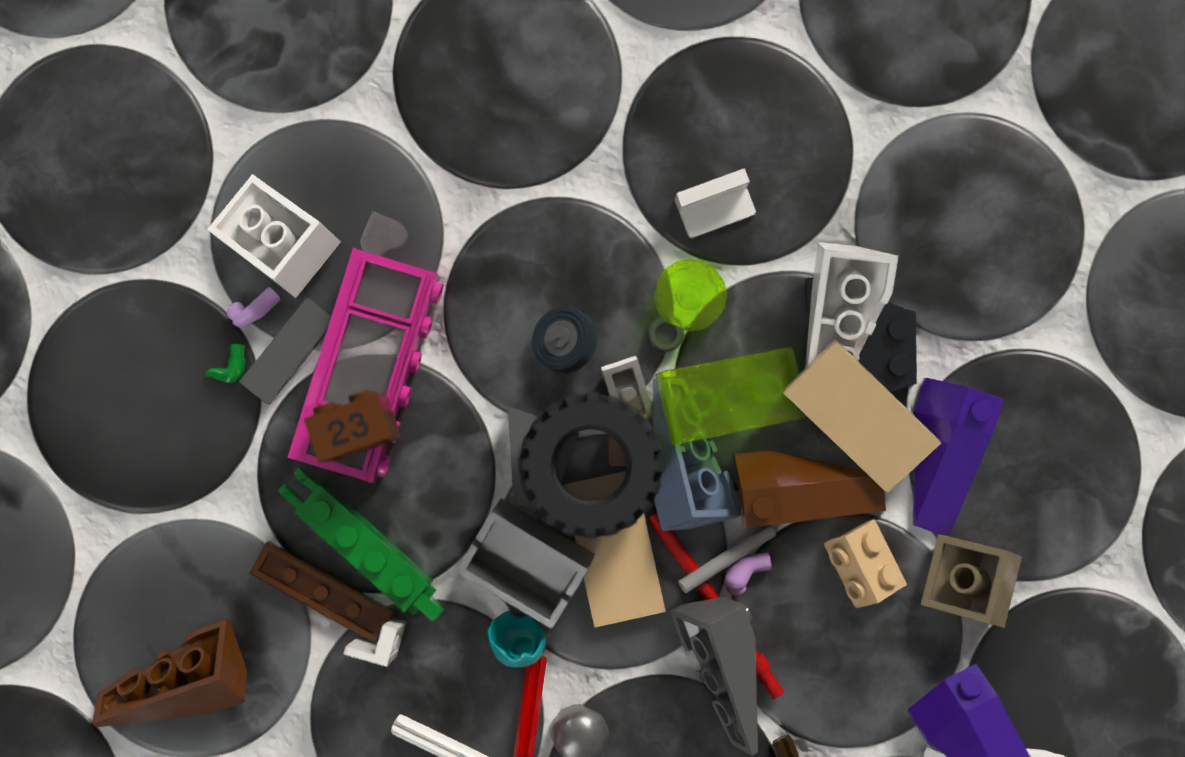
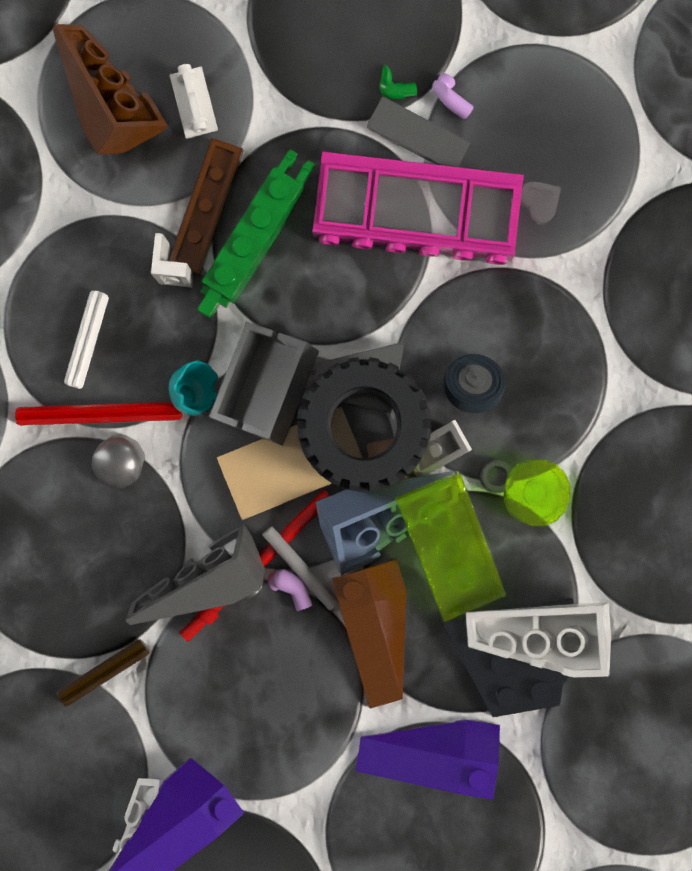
camera: 85 degrees right, 0 degrees up
white slope [207,174,341,298] -> none
reddish brown brick [304,389,402,463] -> none
white panel [674,168,756,238] -> none
tan tile [783,339,941,493] -> none
tan bracket [824,519,907,608] -> none
dark tan slope [921,534,1022,628] -> none
none -> white hinge [170,64,218,139]

